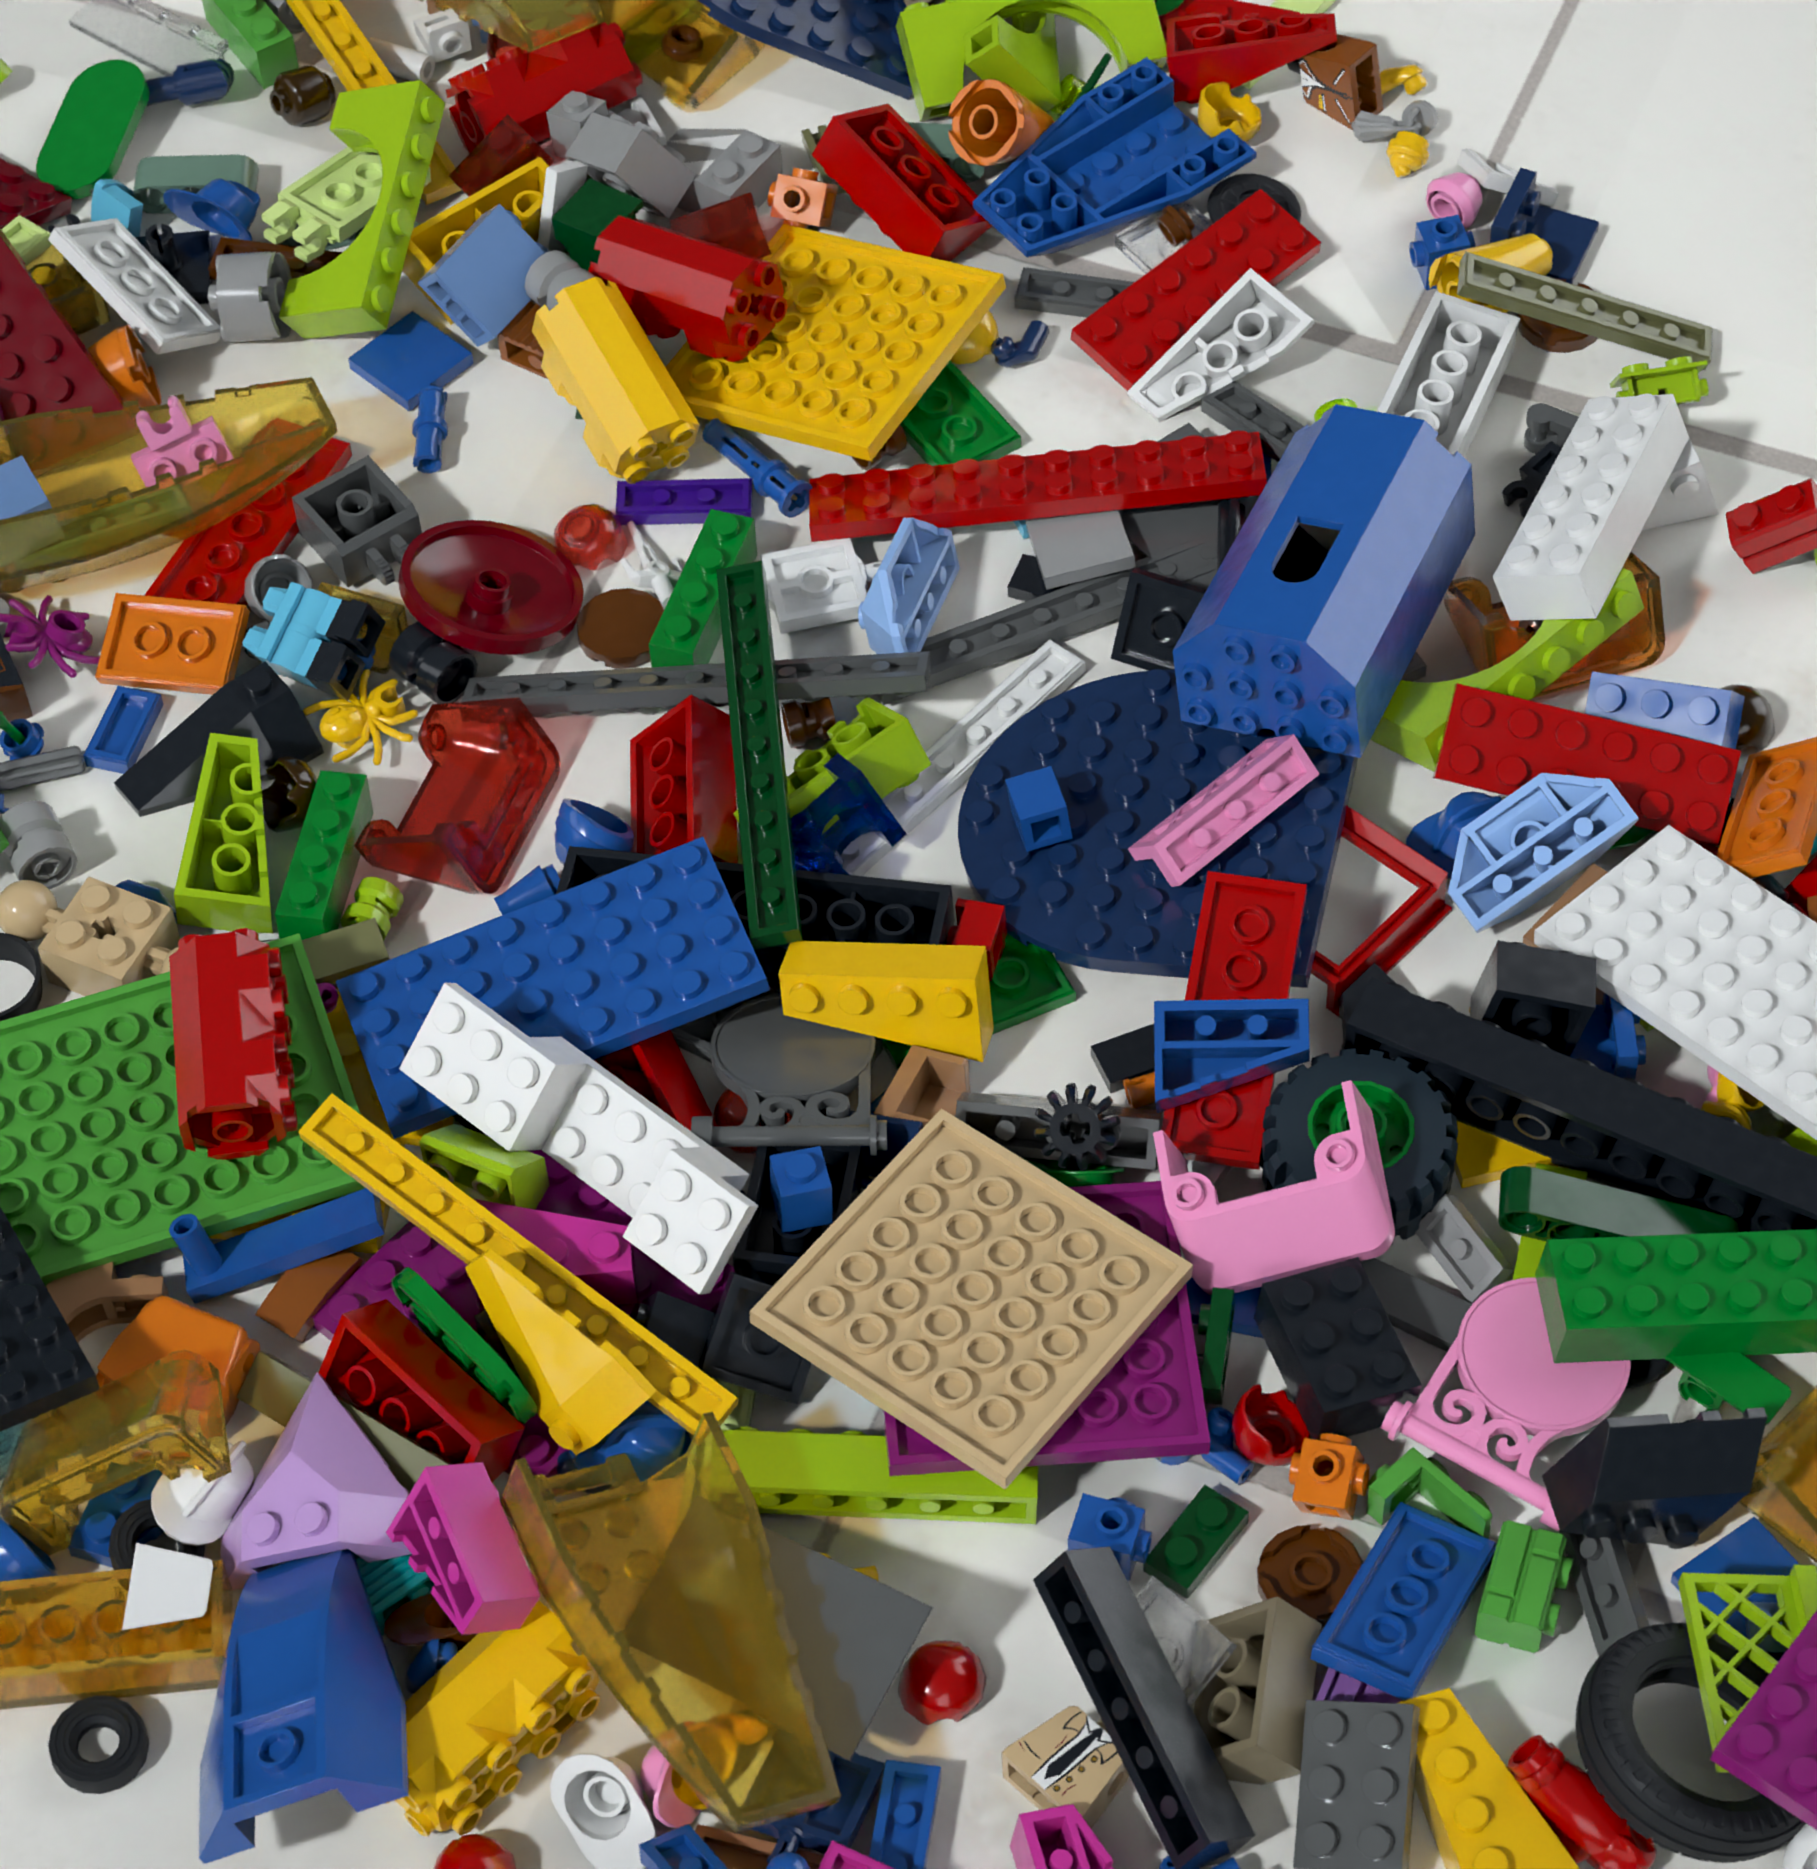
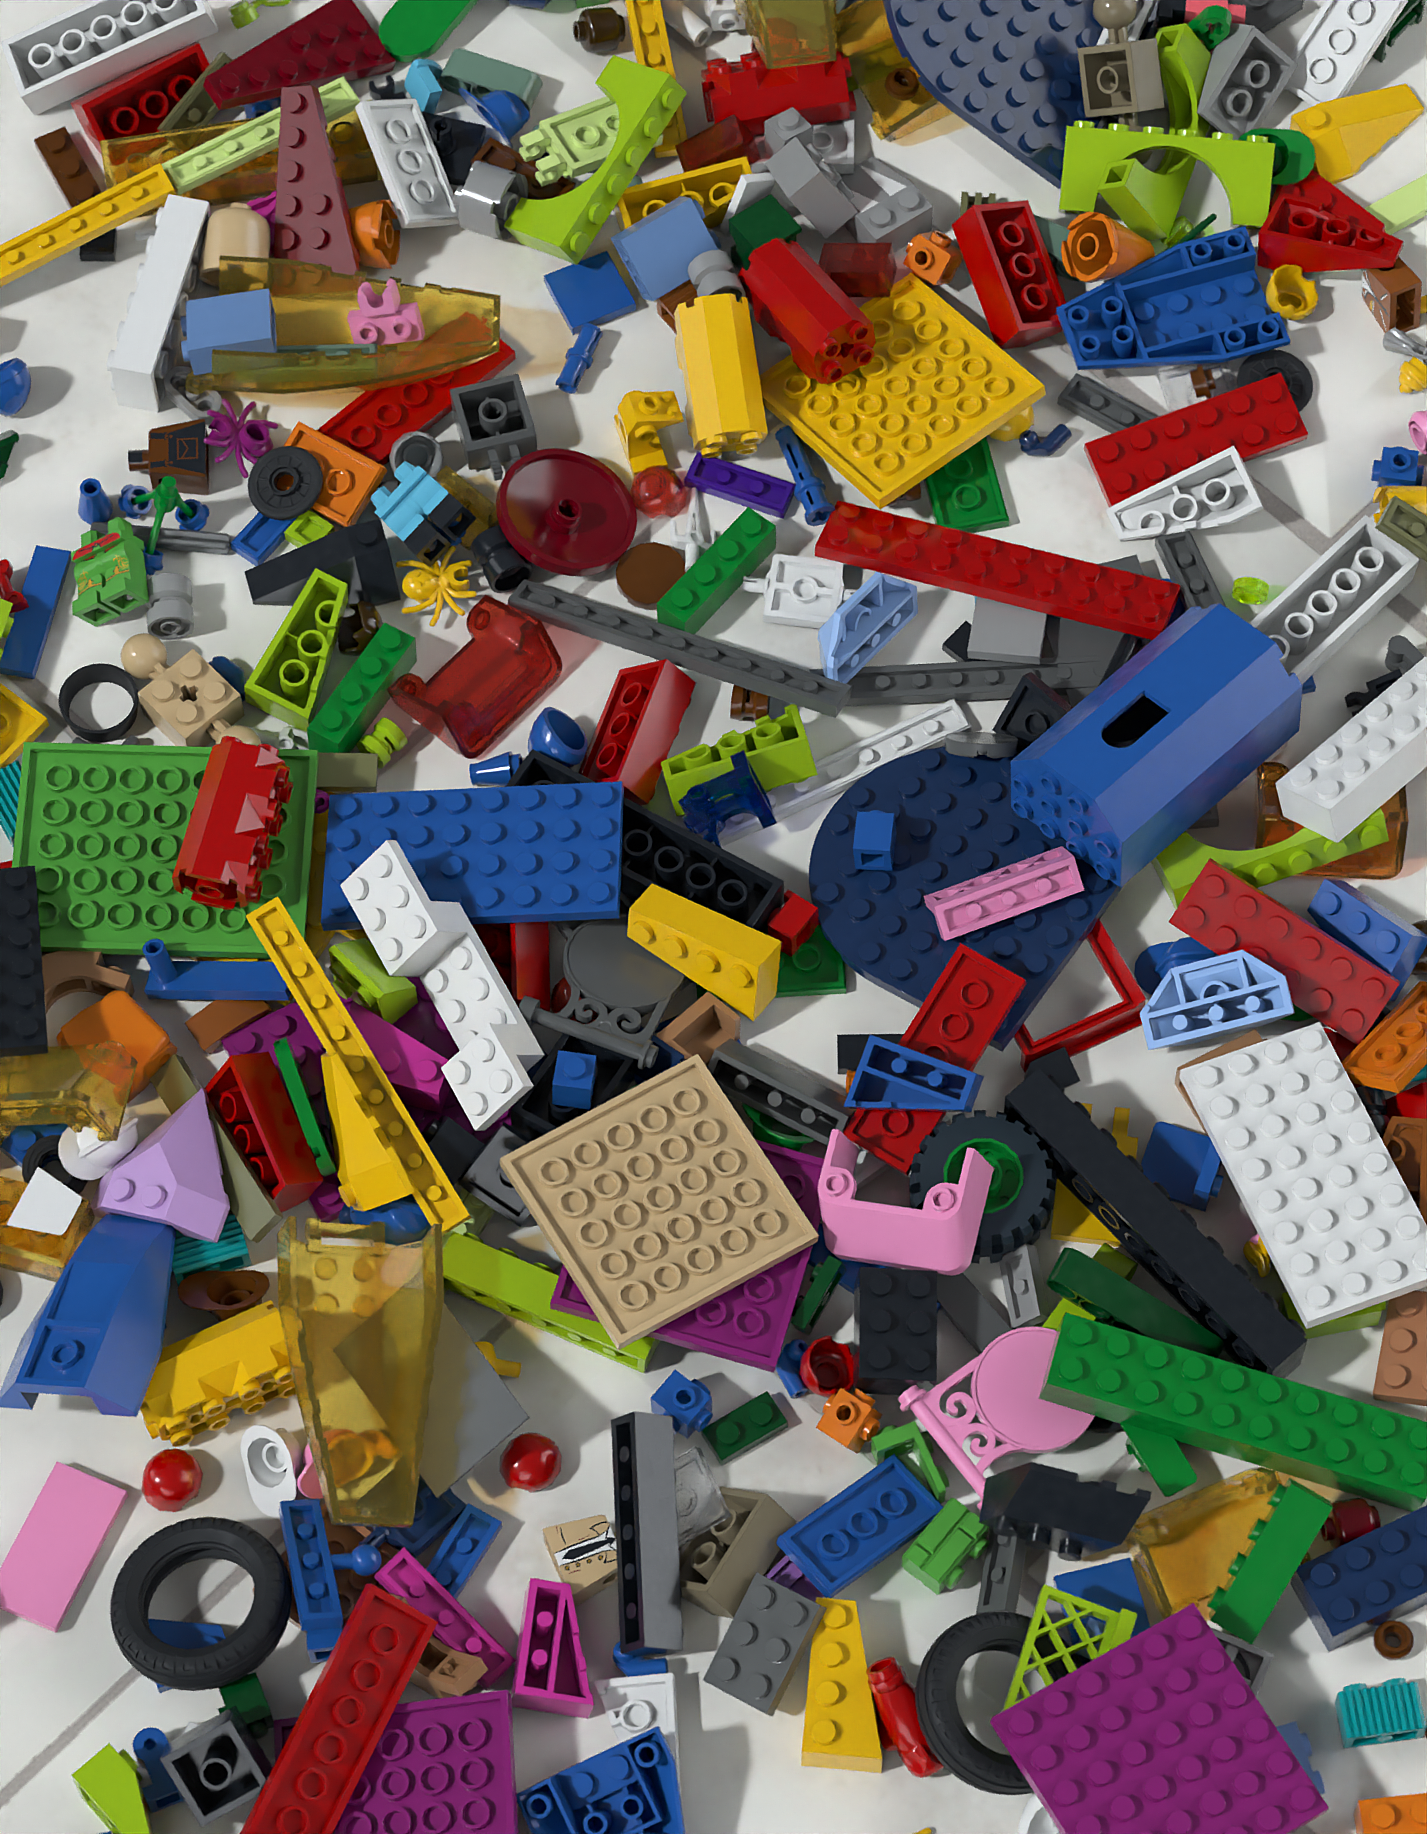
camera: 20 degrees right, 10 degrees up
dark pink wedge [386,1462,541,1635] -> none
blue arm [405,1638,458,1694] -> none
dark green plate [716,560,803,950] -> none
black gear [1033,1082,1121,1170] -> none
reddish brown tile [1257,1525,1363,1628] -> none
black brick [1470,940,1596,1057] -> none
none -> black wheel [248,446,323,520]
none -> lime tile [284,510,335,548]
none -> yellow tile [614,390,684,480]
none -> dark grey tile [945,732,1018,758]

